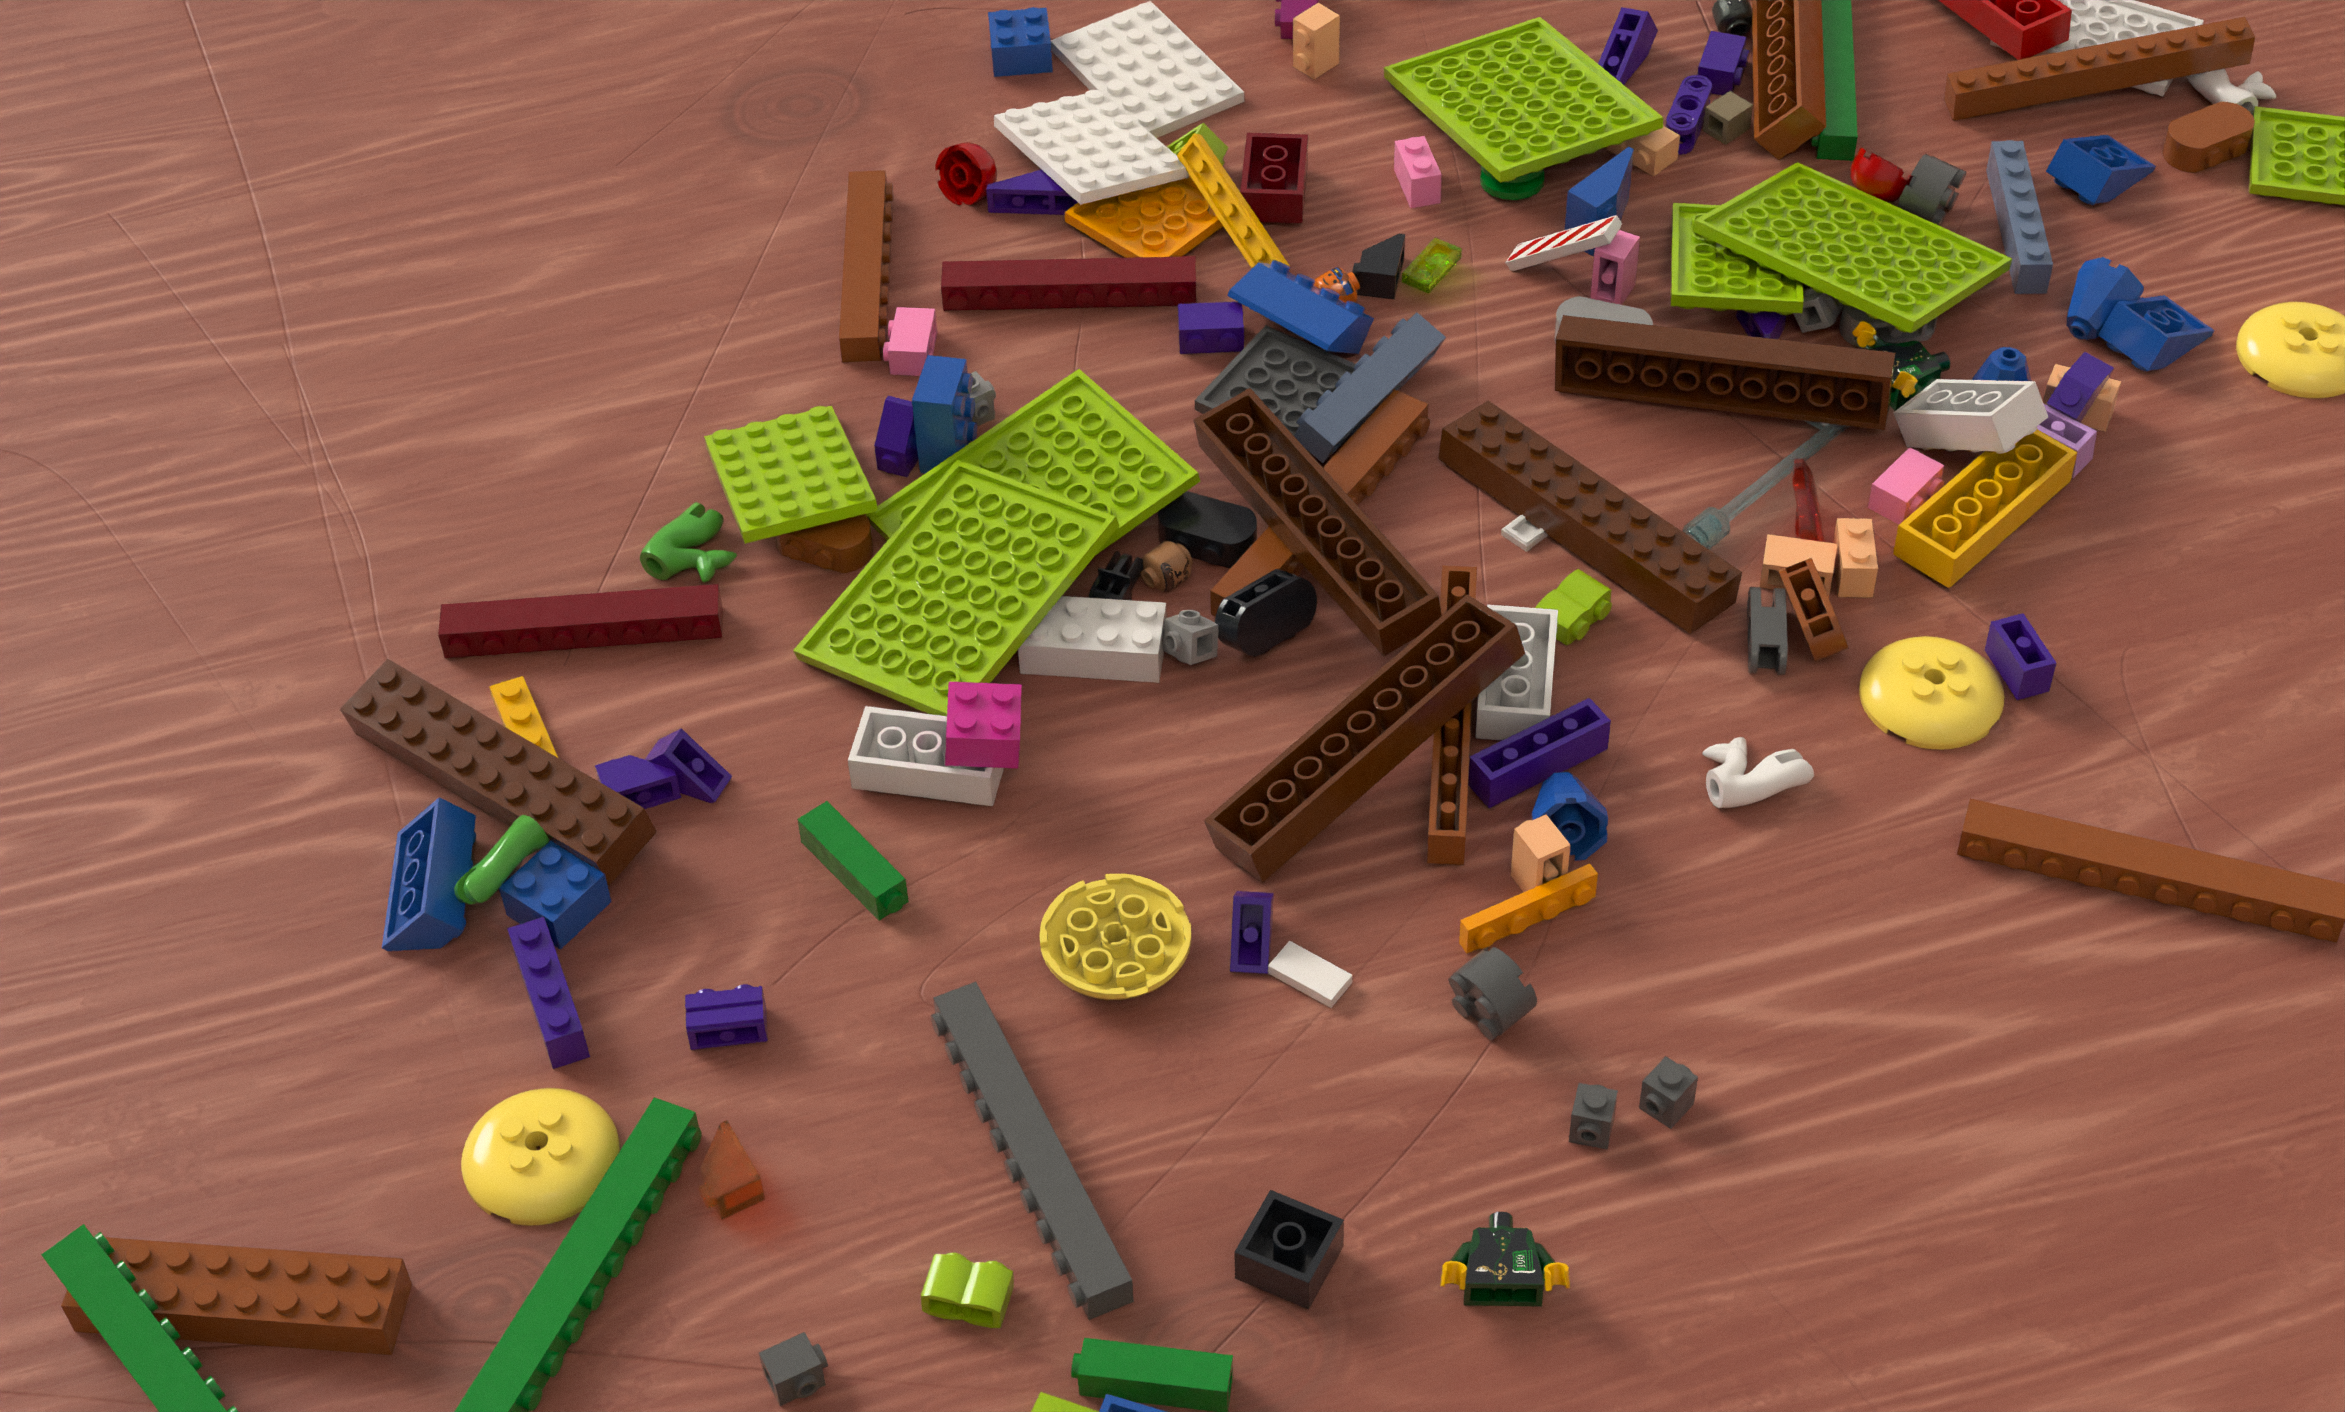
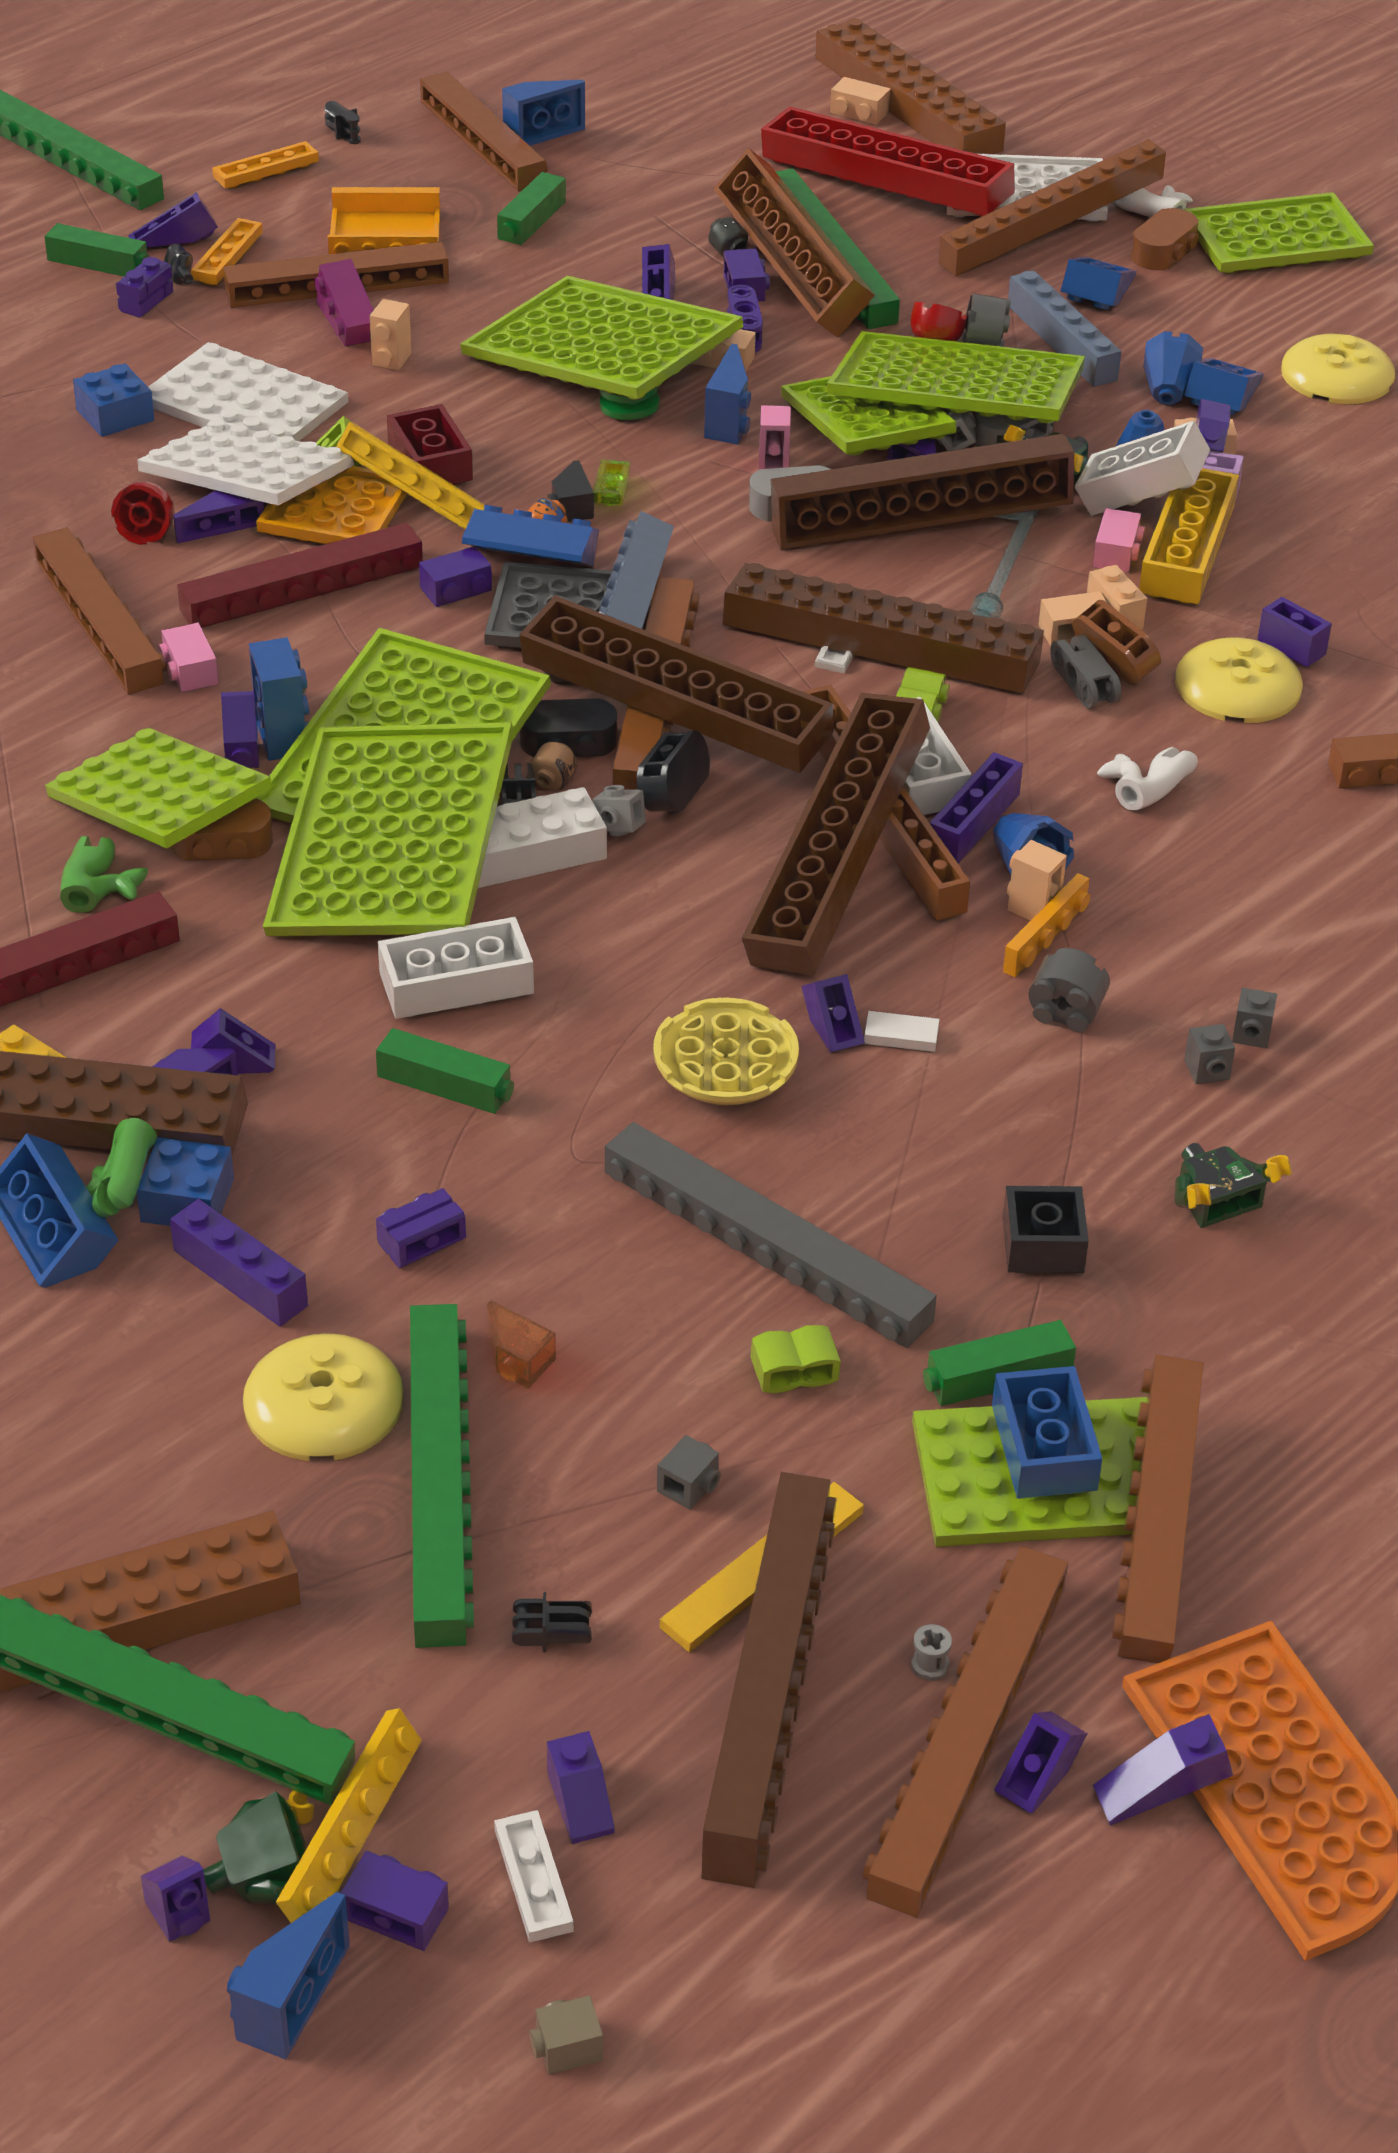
camera: 30 degrees left, 5 degrees down
dark pink brick [945,682,1022,769] -> none
bright pink brick [1394,136,1442,208] -> none
white tile [1505,215,1622,271] -> none
dark tan brick [1703,91,1753,145] -> none
clear red slope [1792,458,1825,542] -> none

